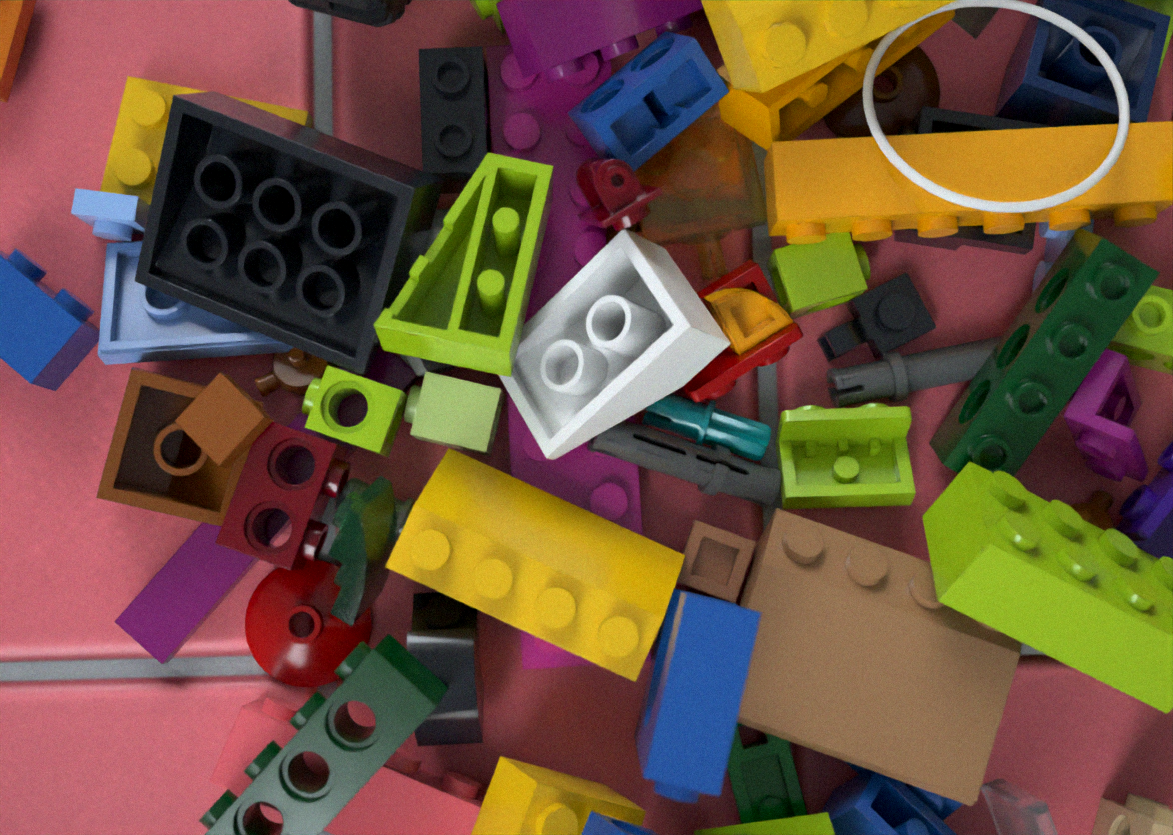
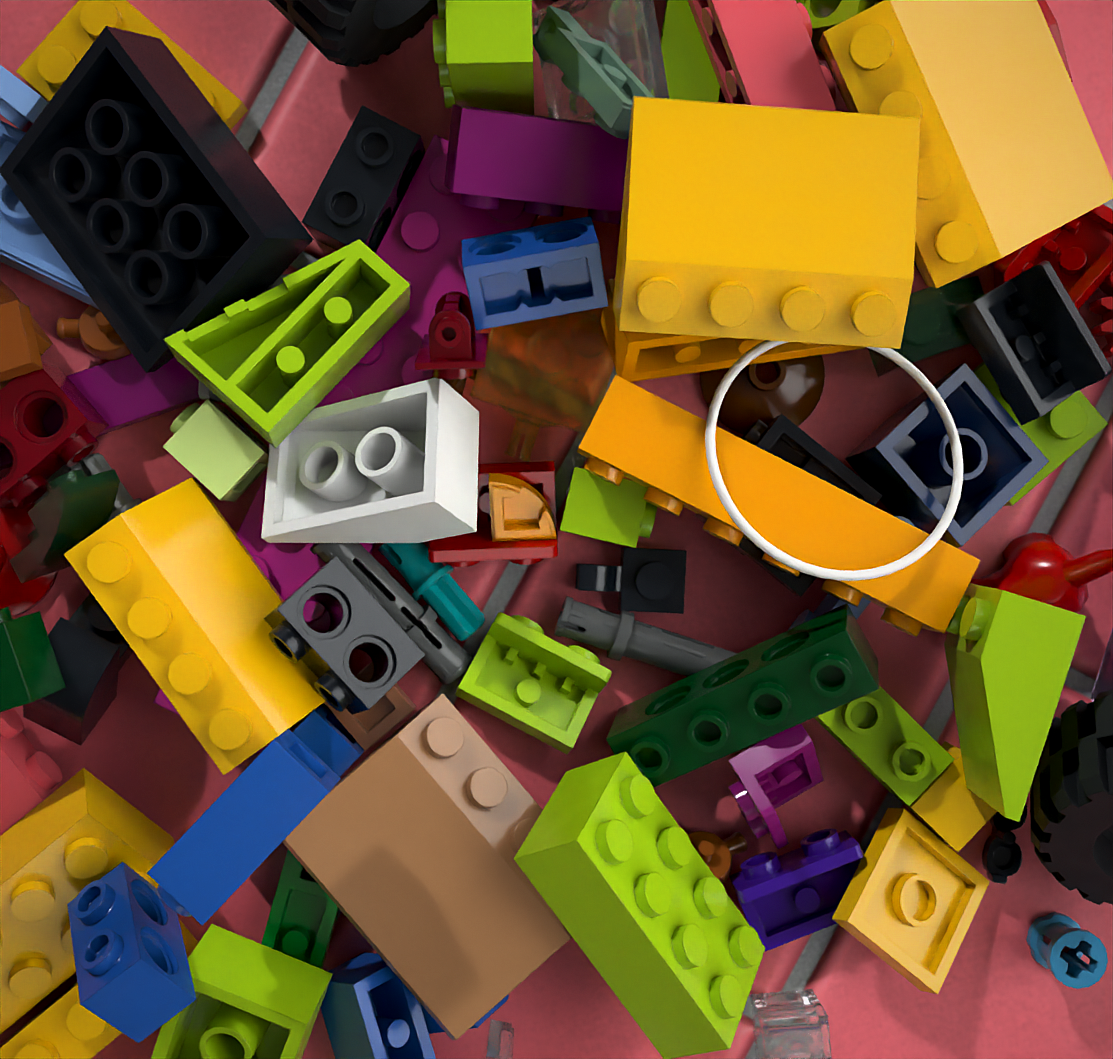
camera: 30 degrees right, 5 degrees up
lime brick [302,365,408,457] -> none
none -> brick [264,556,425,715]

